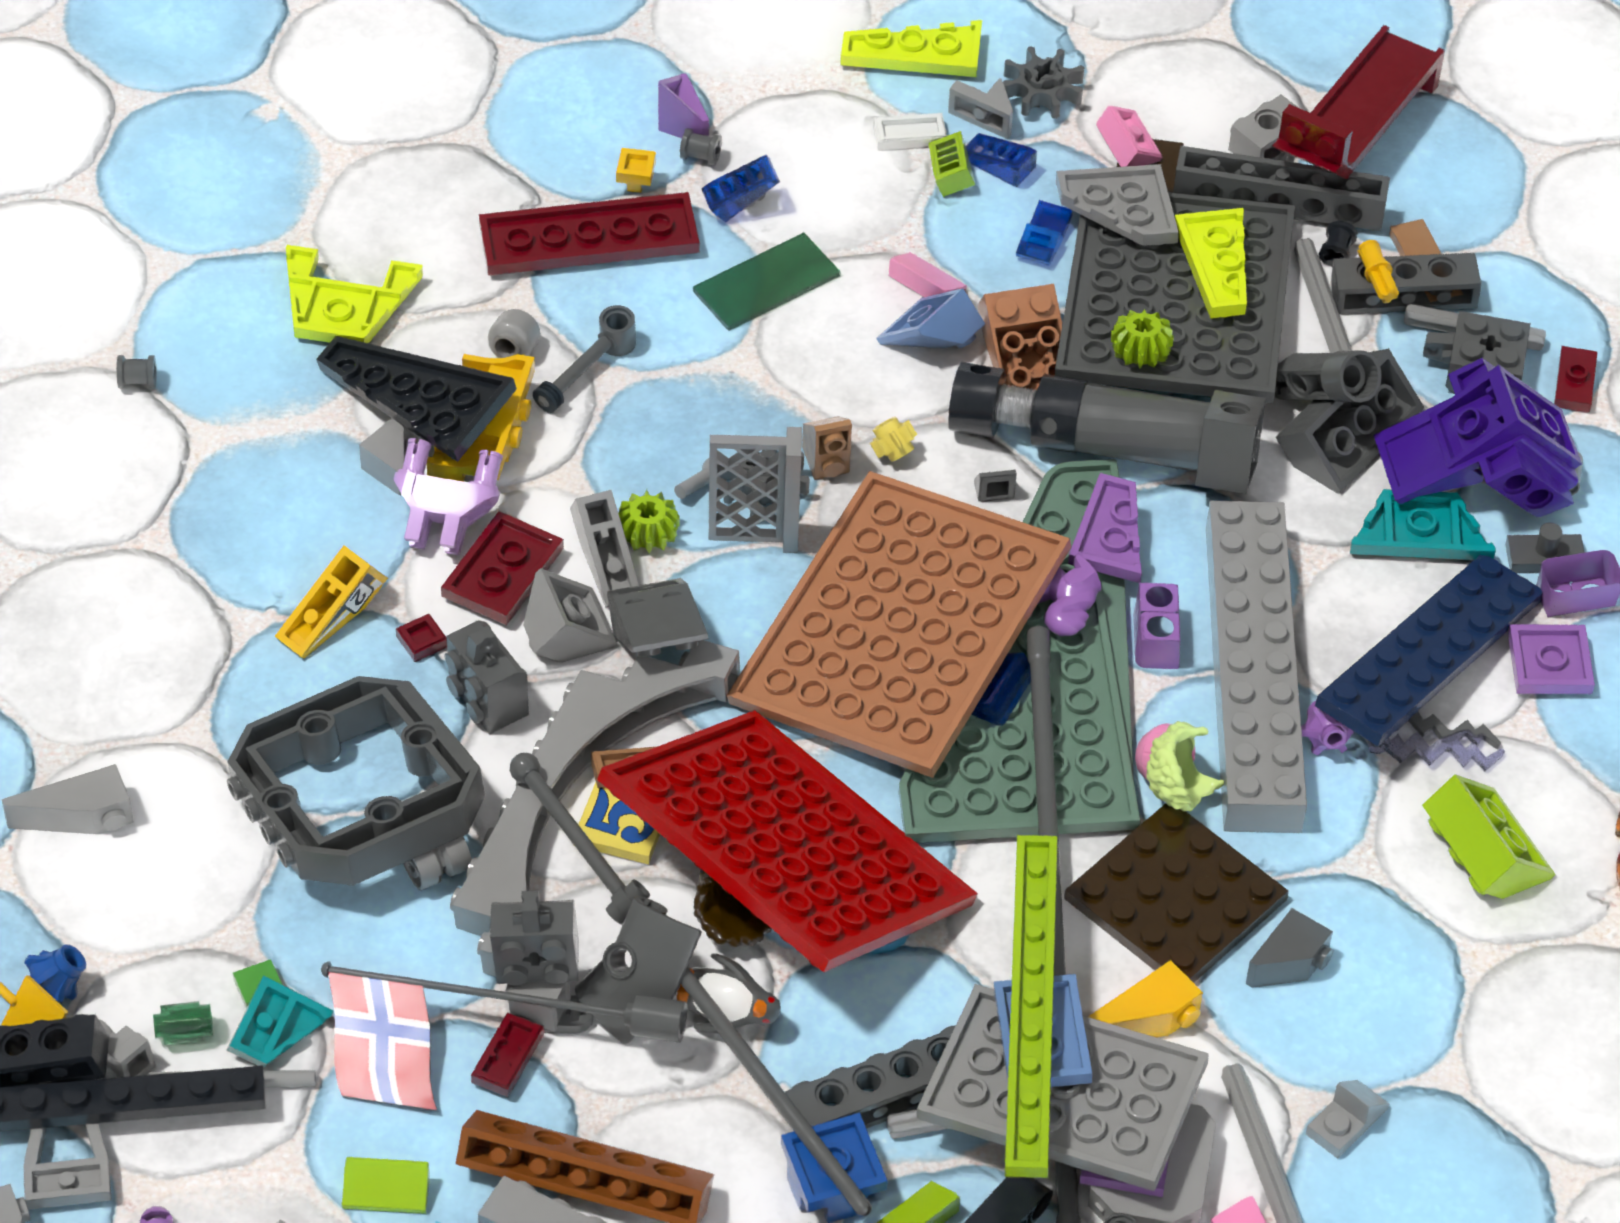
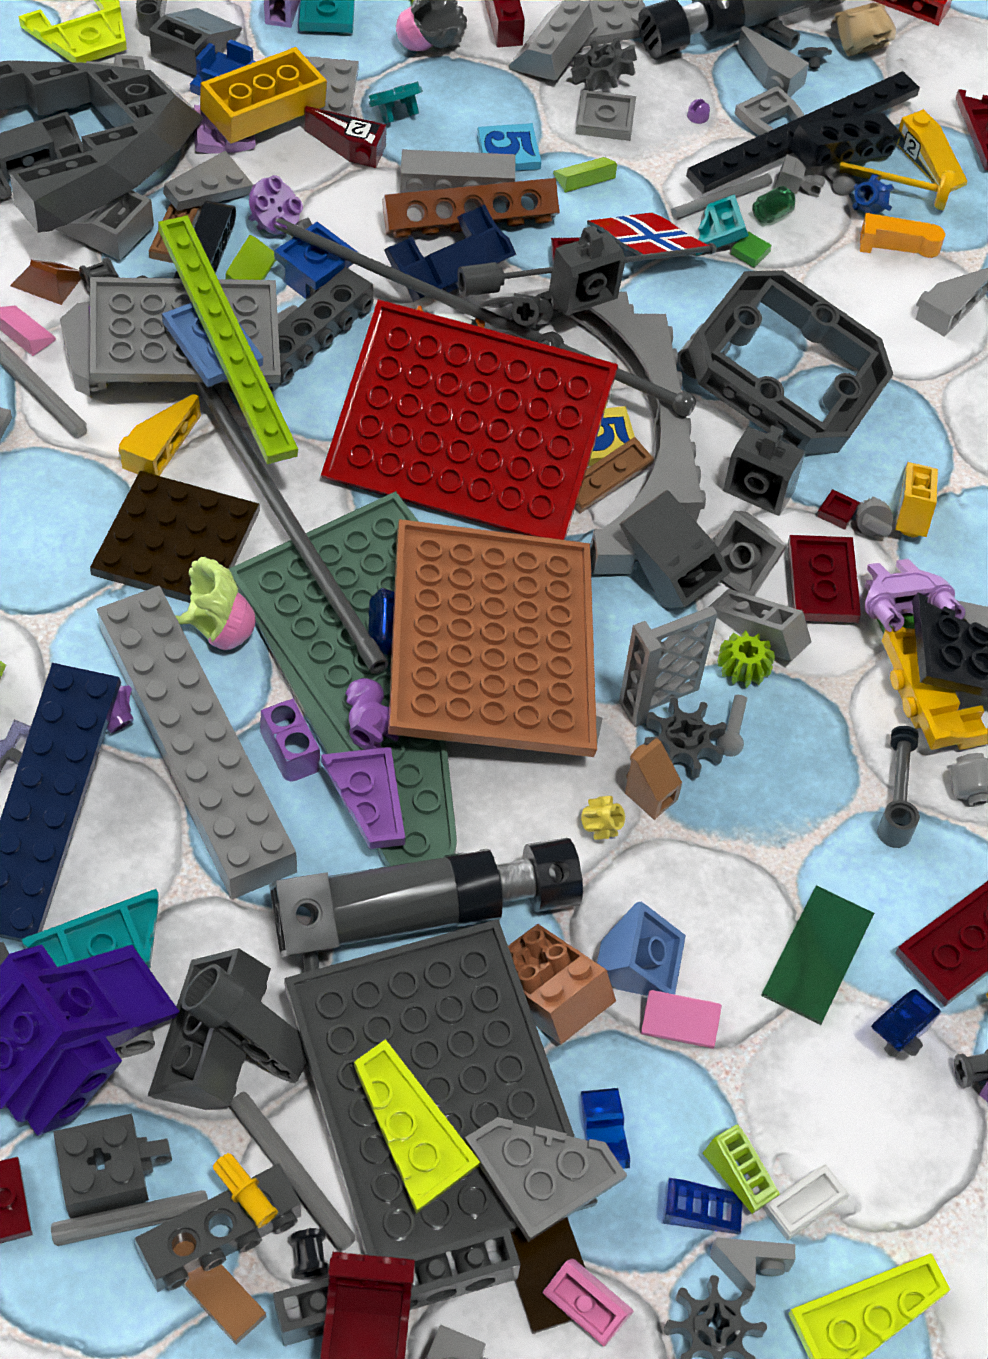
camera: 150 degrees right, 5 degrees up
dark grey slope [974,470,1017,501] -> none
lime gear [1111,309,1174,368] -> none
dark grey slope [1246,908,1334,988] -> none
none -> dark blue bracket [384,204,516,302]
none -> light grey piece [856,497,893,537]
none -> light orange leg [860,213,945,258]

